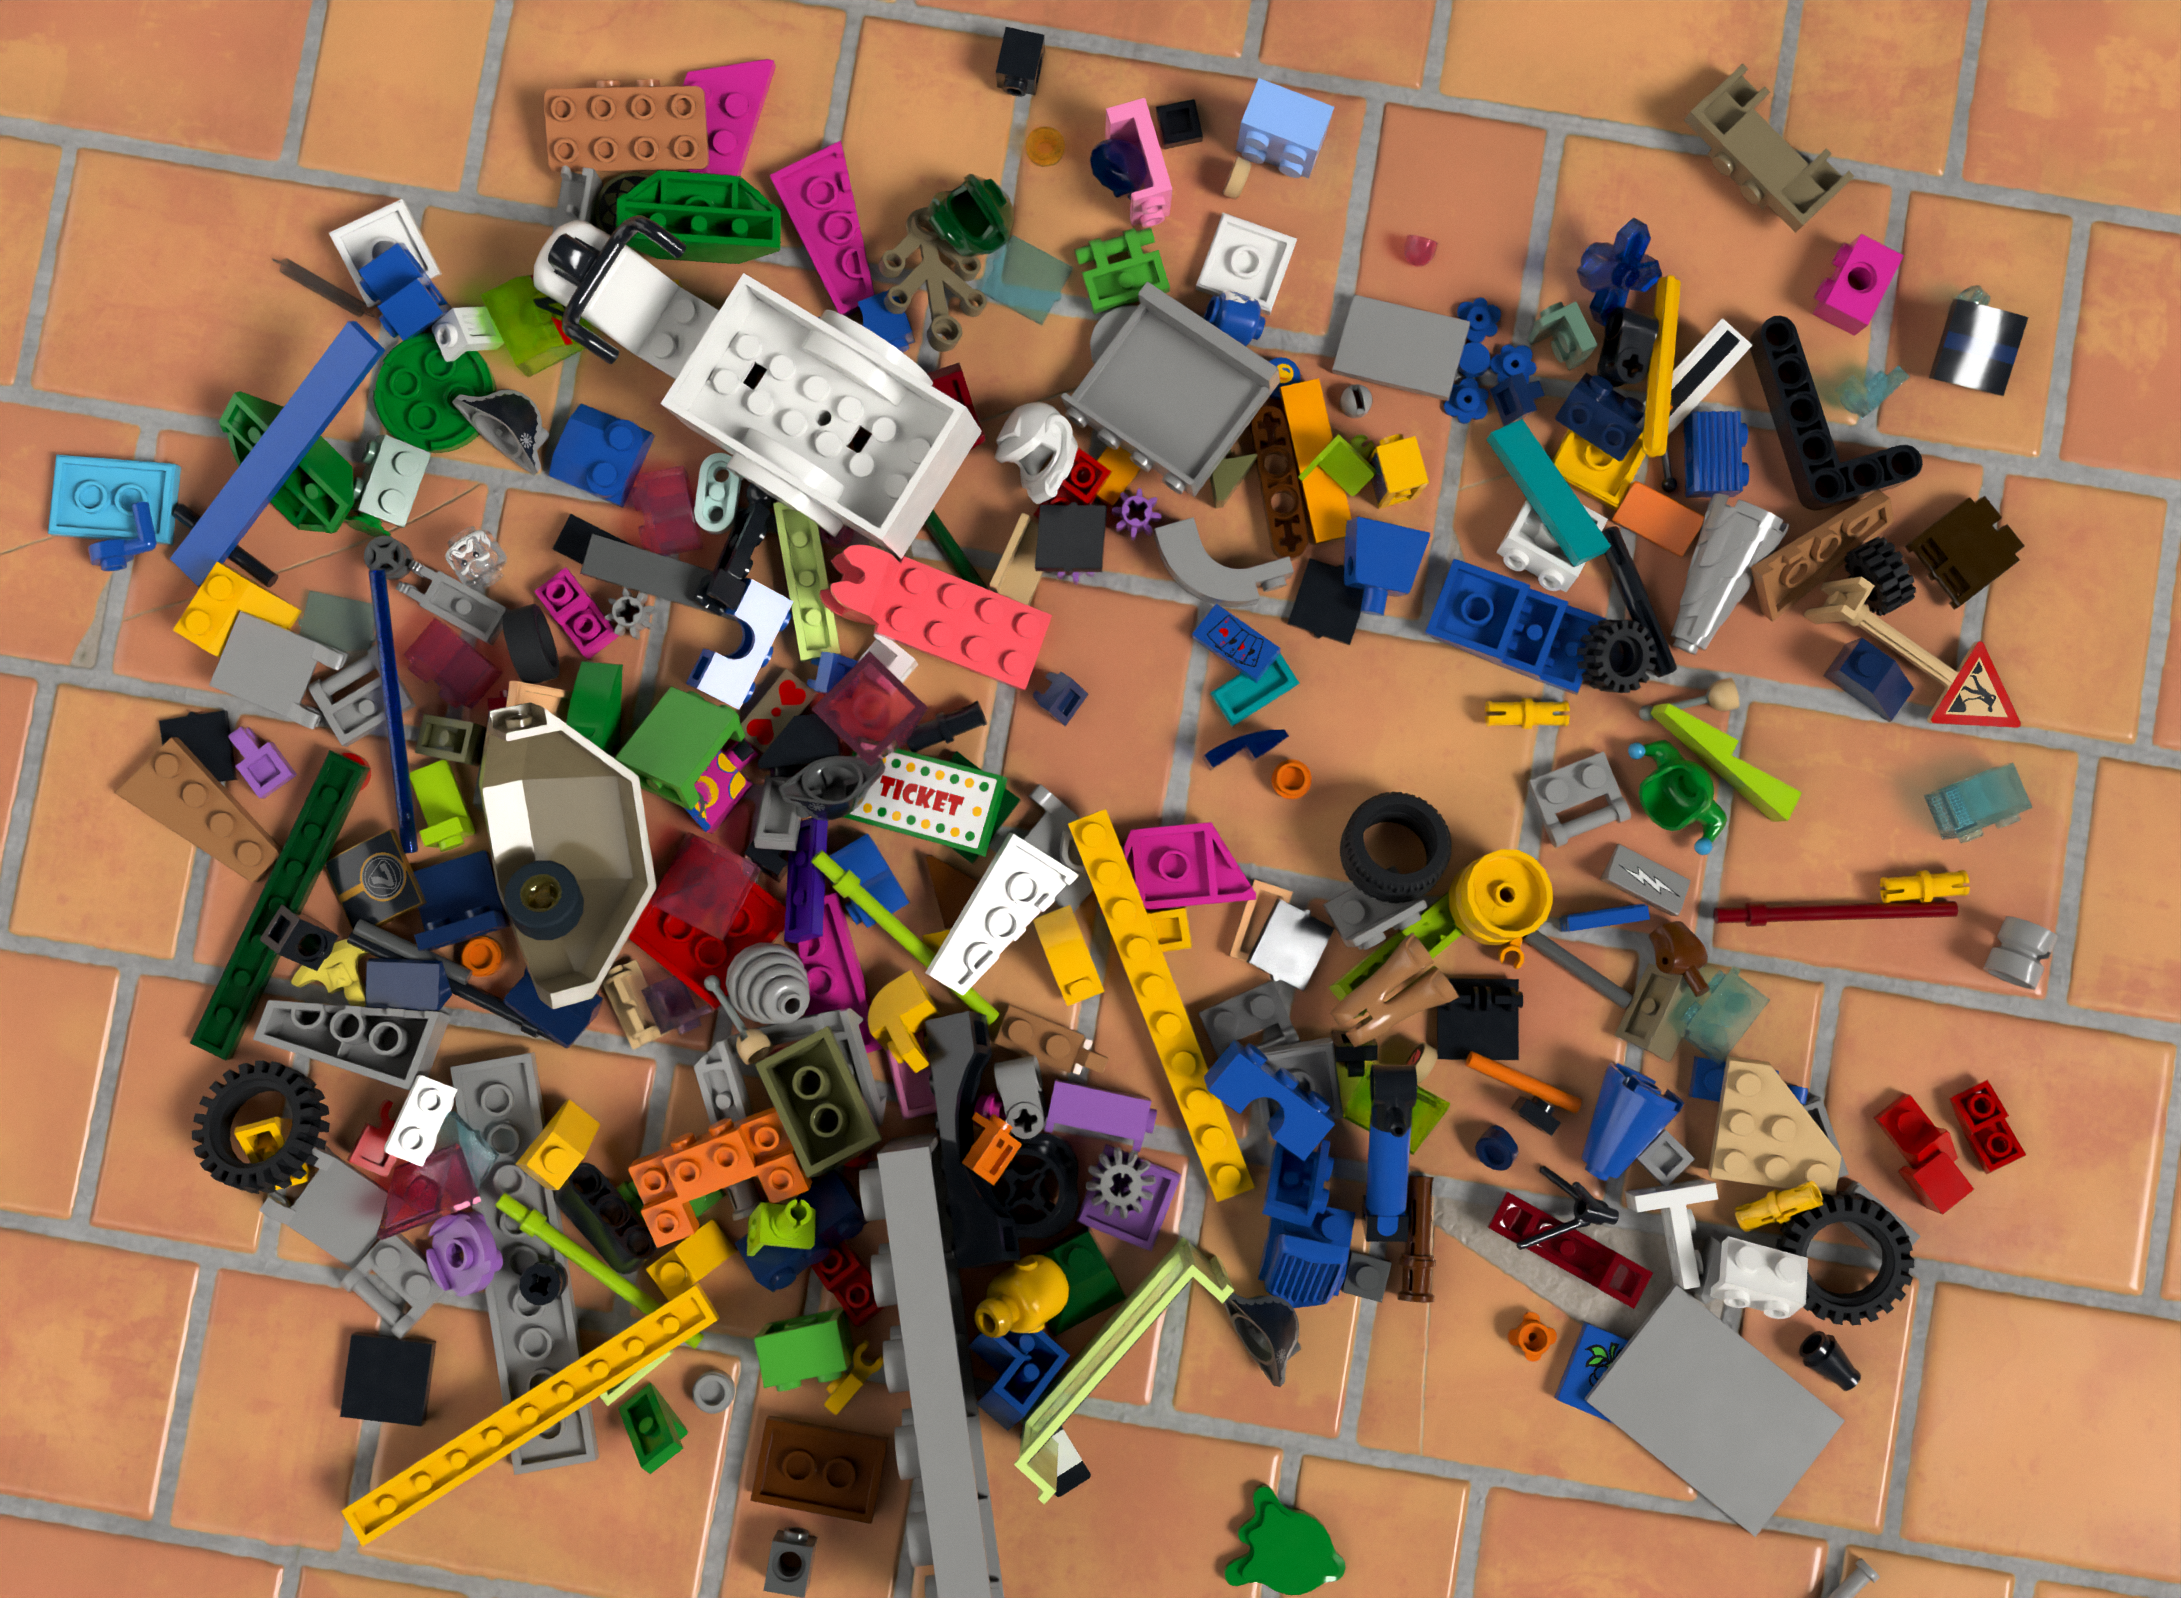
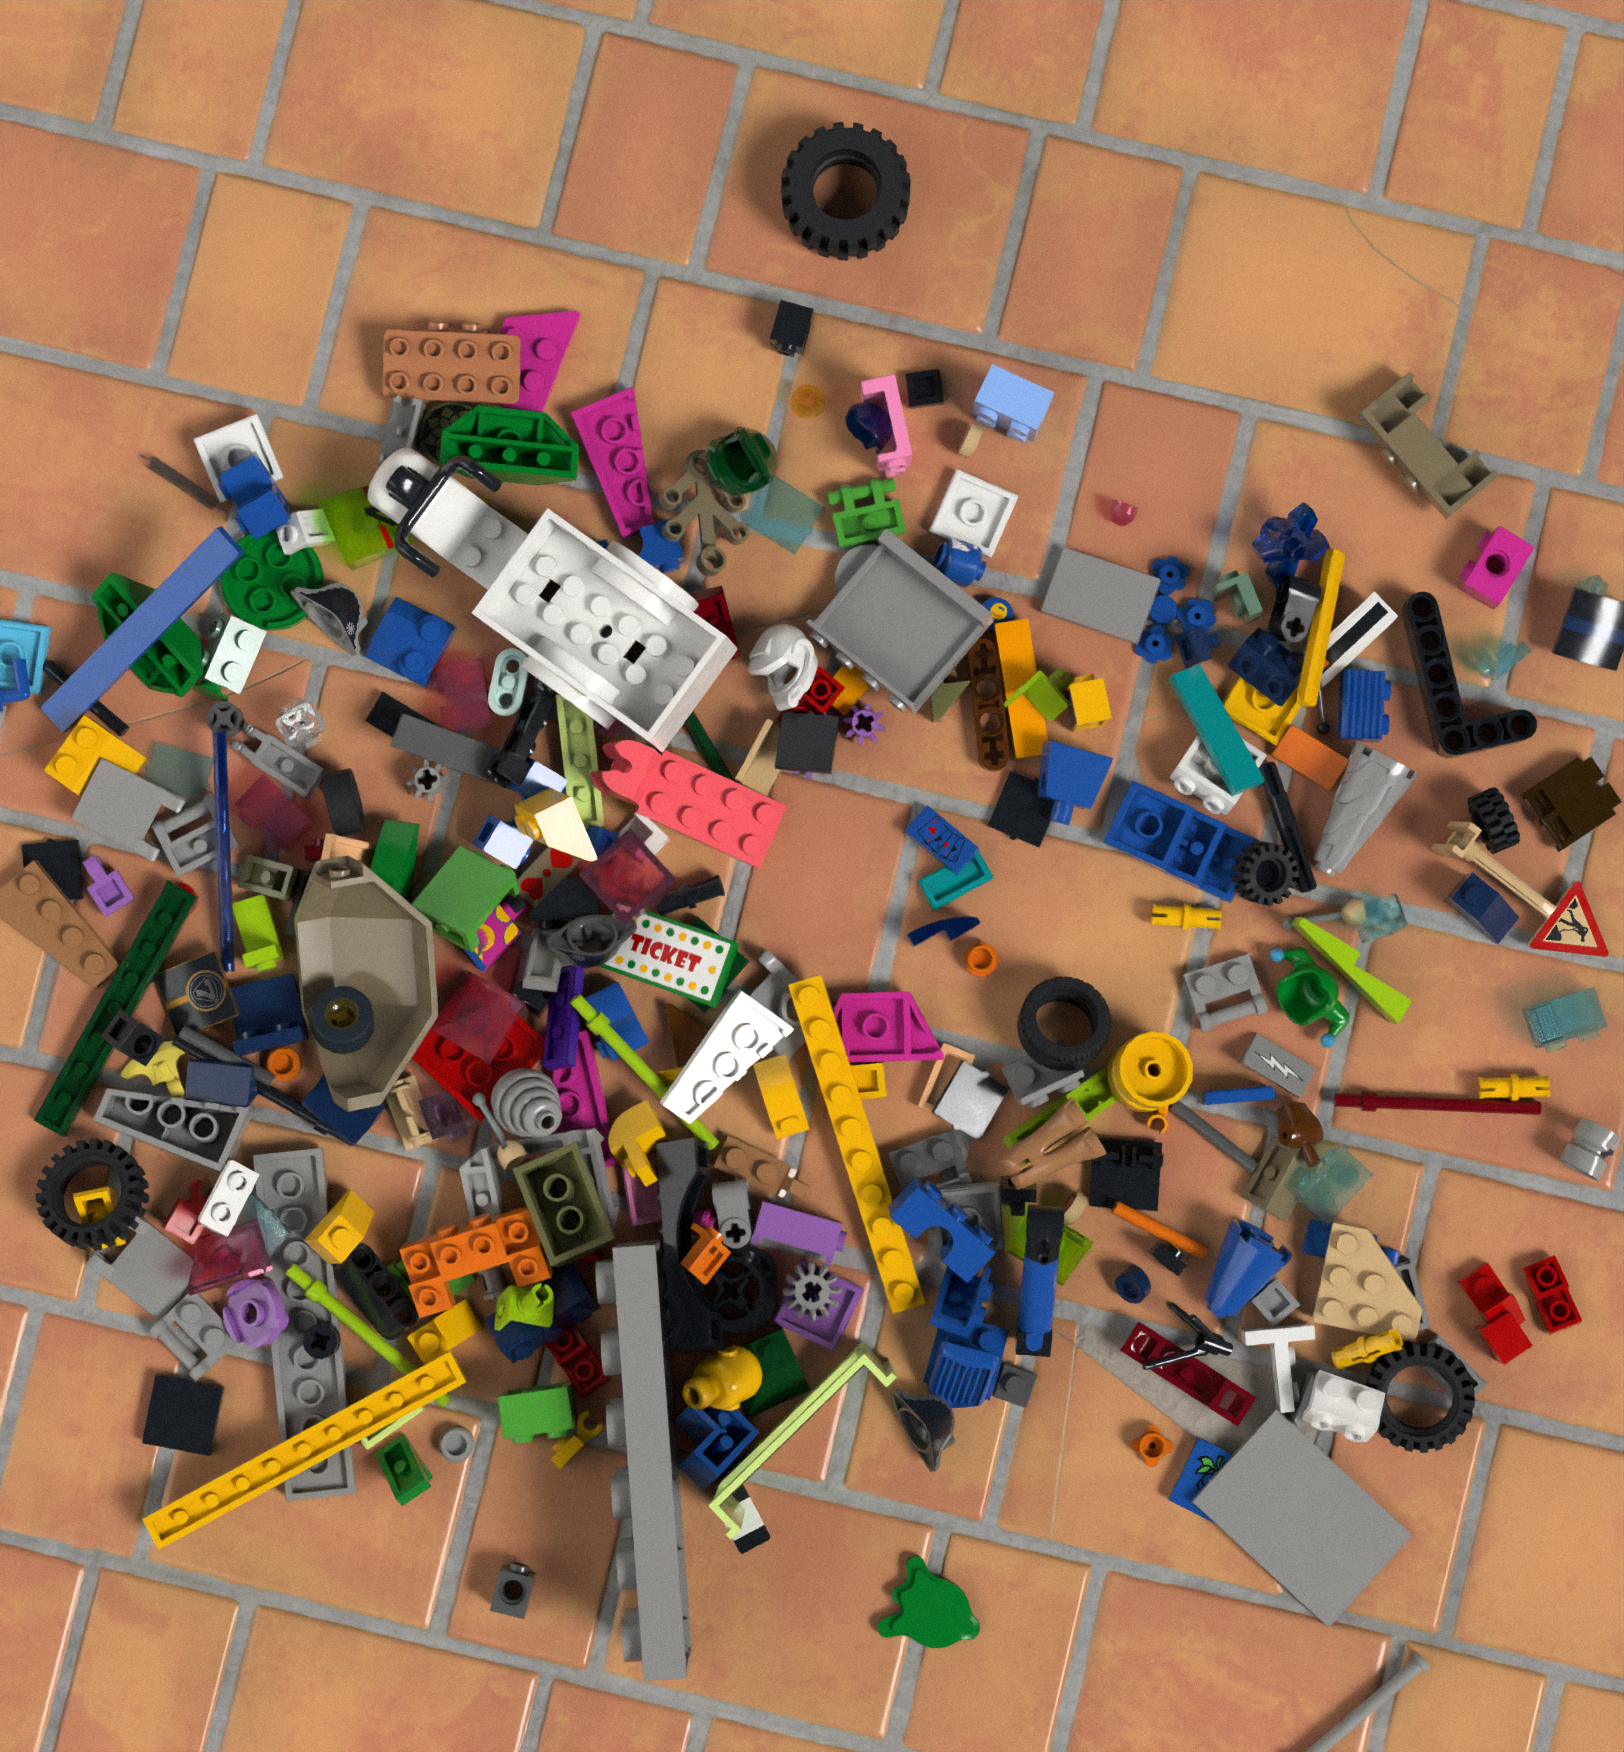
camera: 10 degrees right, 0 degrees up
dark pink slope [534,567,619,660] -> none
reddish brown plate [750,1415,889,1524] -> none
dark blue tile [1033,672,1089,727] -> none
light grey arch [1154,517,1294,607] -> none
light grey hinge [1340,384,1373,418] -> none
reddish brown pin [1397,1175,1436,1303] -> none
medium nougat wing [1751,490,1894,622] -> none
black cone [1799,1331,1861,1391] -> none
none -> slope [514,788,598,862]
none -> clear light blue bracket [1358,894,1408,944]

